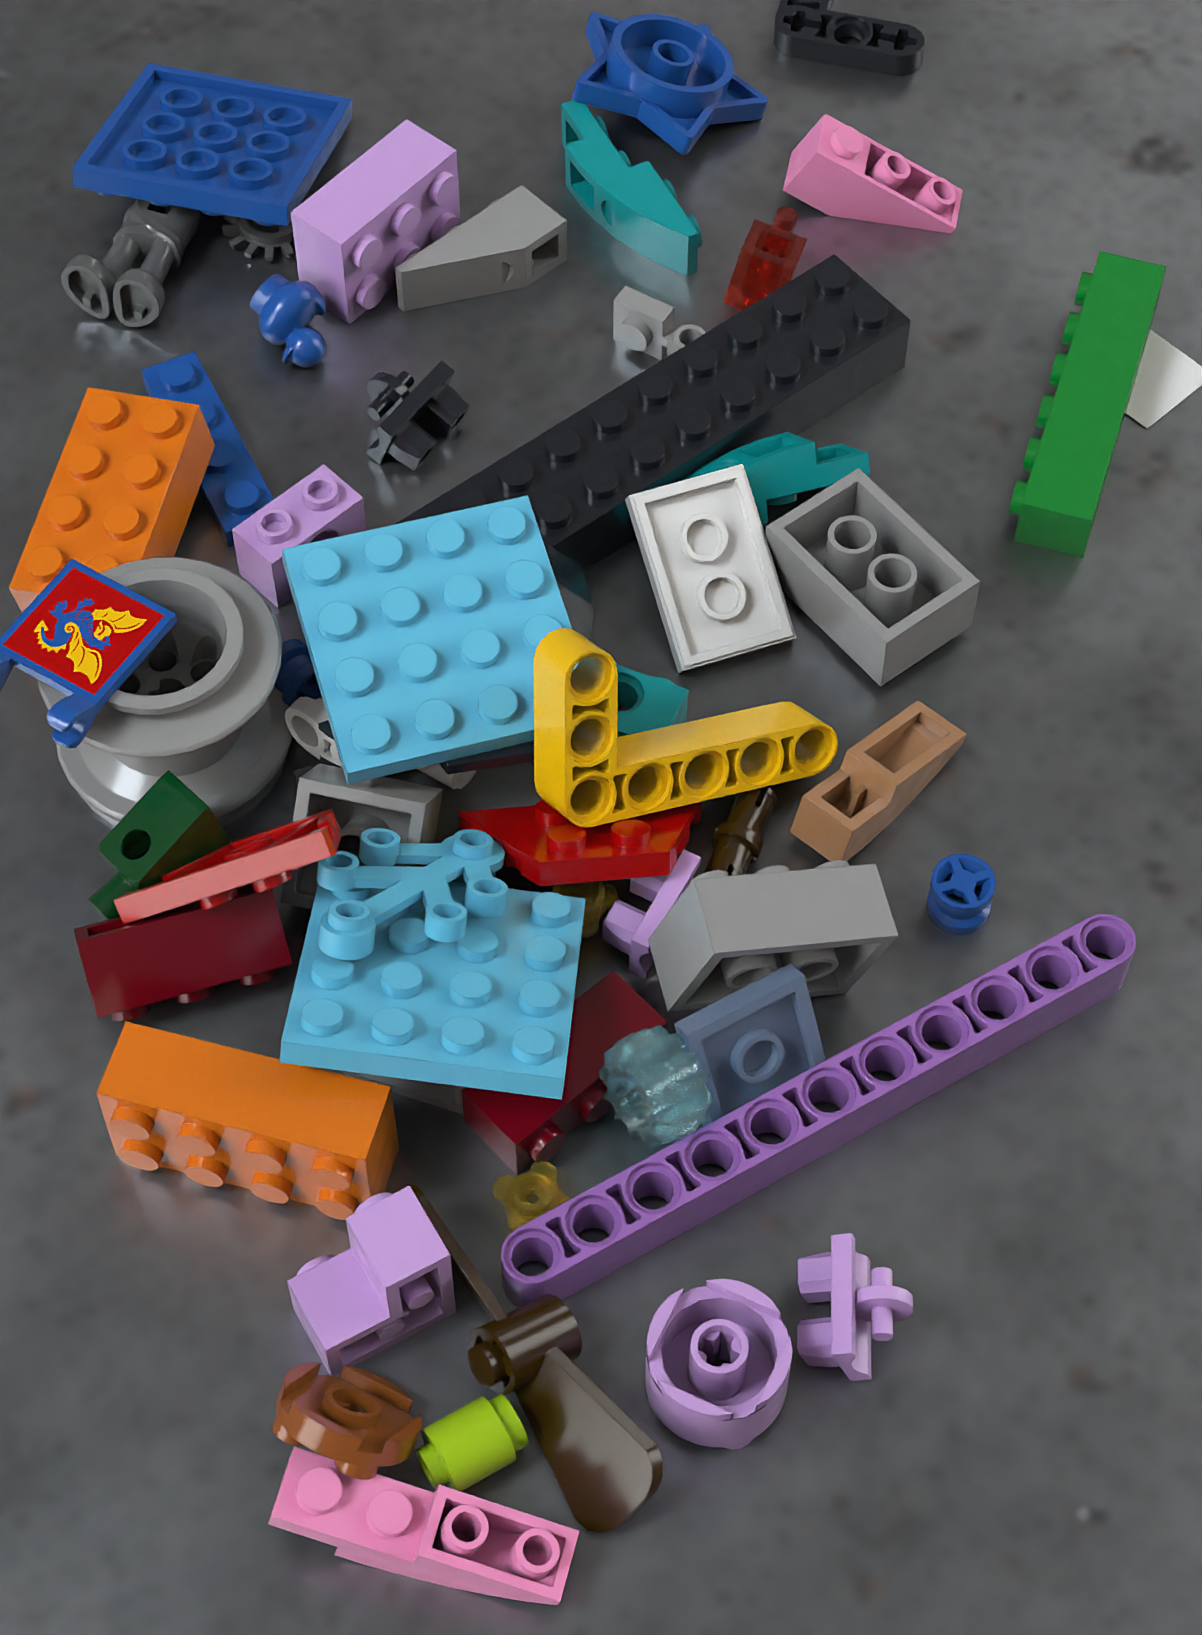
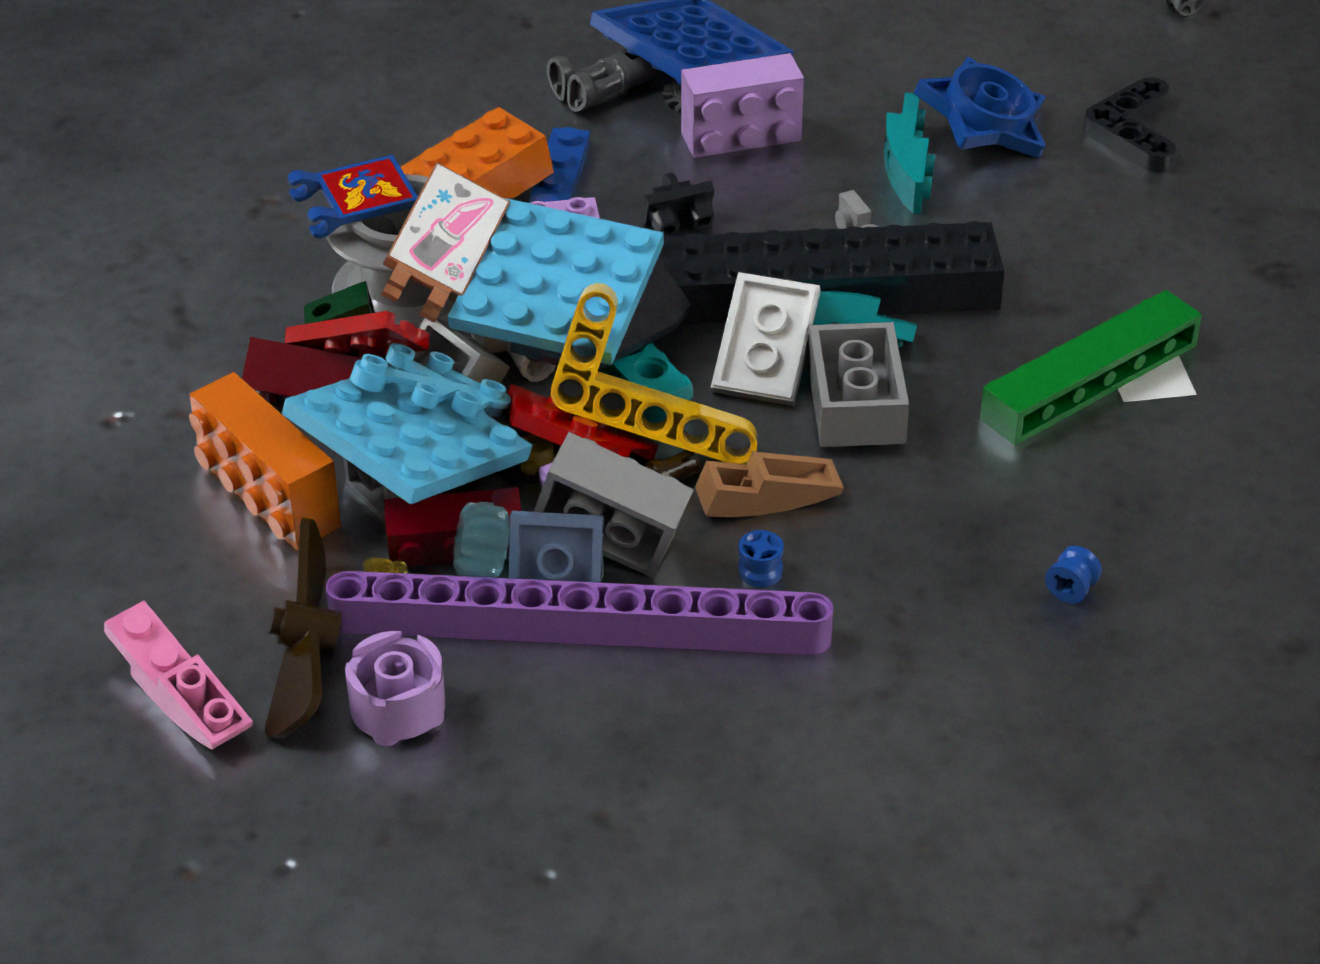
camera: 35 degrees right, 15 degrees down
blue animal [250,273,326,368] -> none
dark orange plate [272,1362,423,1480] -> none
lavender brick [287,1186,456,1376] -> none
light grey slope [395,185,567,311] -> none
lime brick [415,1394,529,1492] -> none
clear red brick [723,206,807,311] -> none
bright pink slope [783,113,963,233] -> none
lavender hips [797,1233,913,1381] -> none
none -> tile [381,162,511,323]

